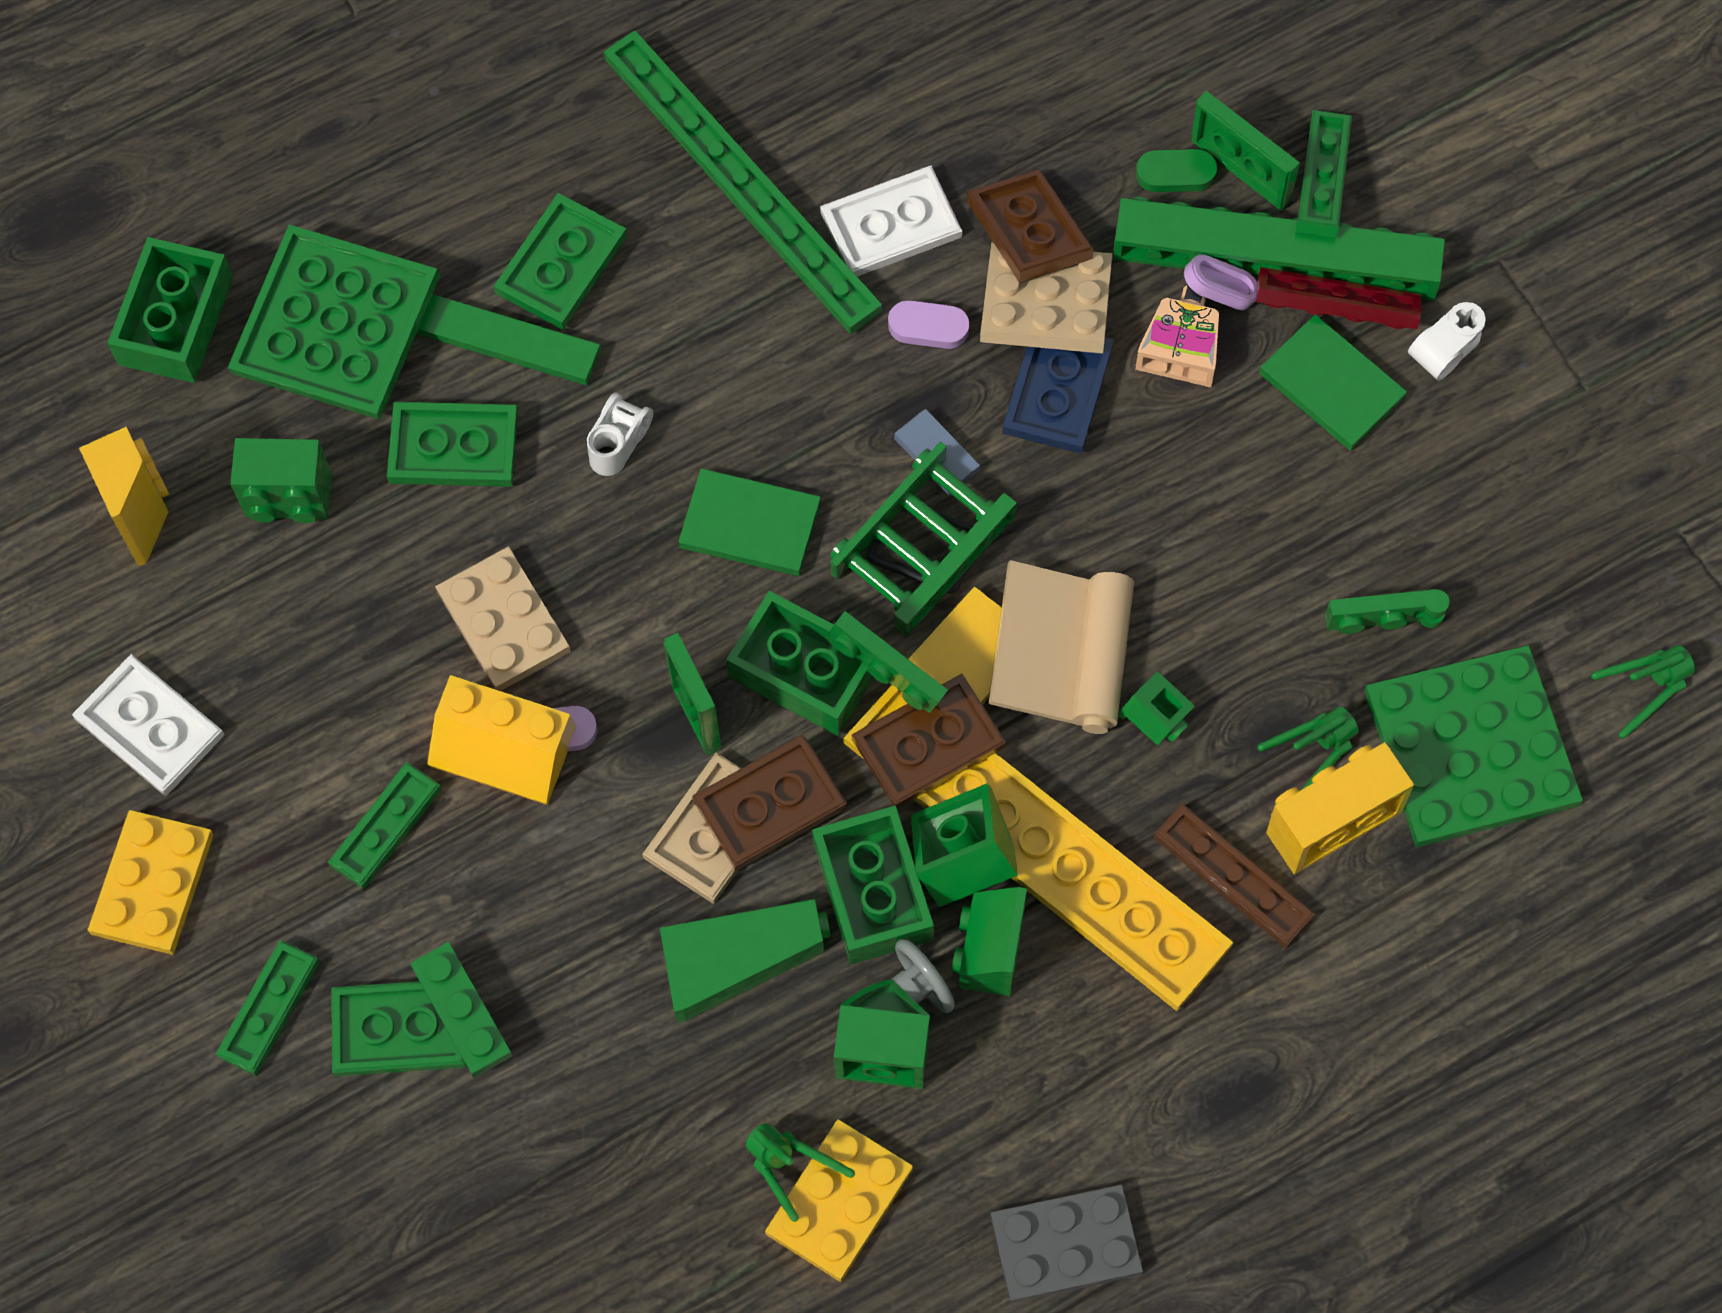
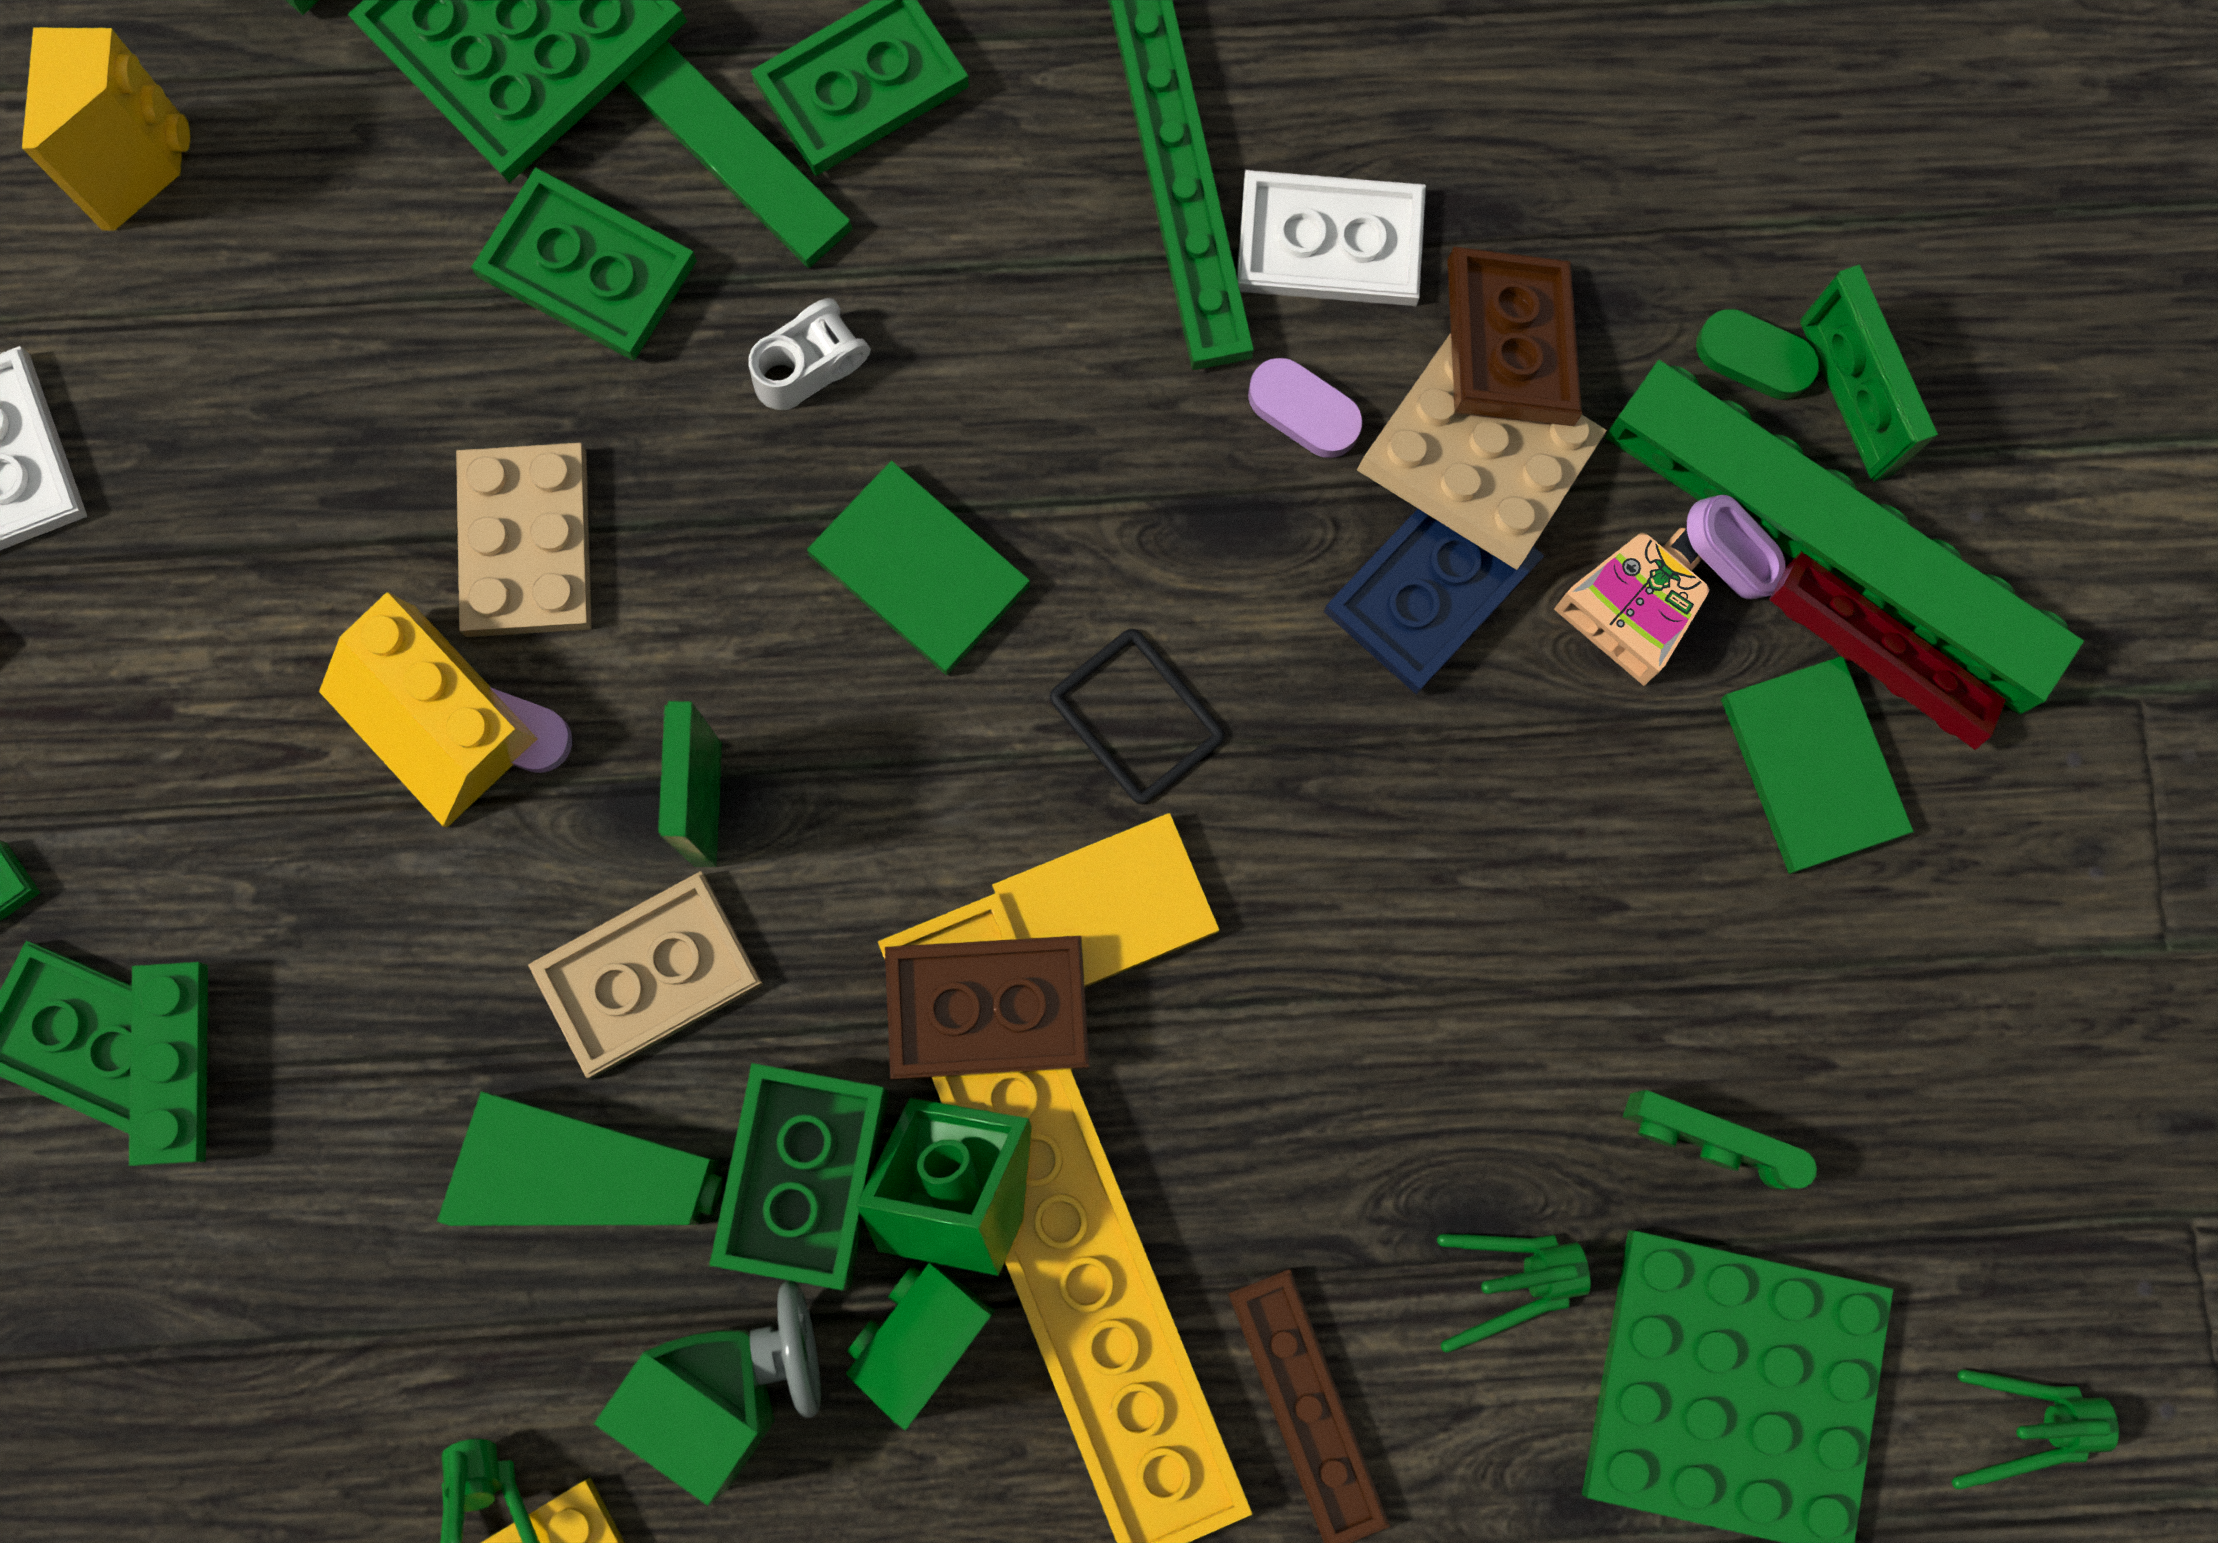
camera: 20 degrees right, 10 degrees up
green brick [230,438,332,523] -> none
green tile [328,762,442,890] -> none
reddish brown tile [692,734,847,871] -> none
green brick [726,591,874,736] -> none
green plate [828,611,948,713] -> none
green fence [830,441,1017,637] -> none
sand blue tile [894,409,980,496] -> none
tan door [989,560,1134,734] -> none
green brick [1118,671,1195,746] -> none
yellow brick [1266,742,1414,875] -> none
green tile [1296,110,1352,238] -> none
white piece [1408,302,1486,381] -> none

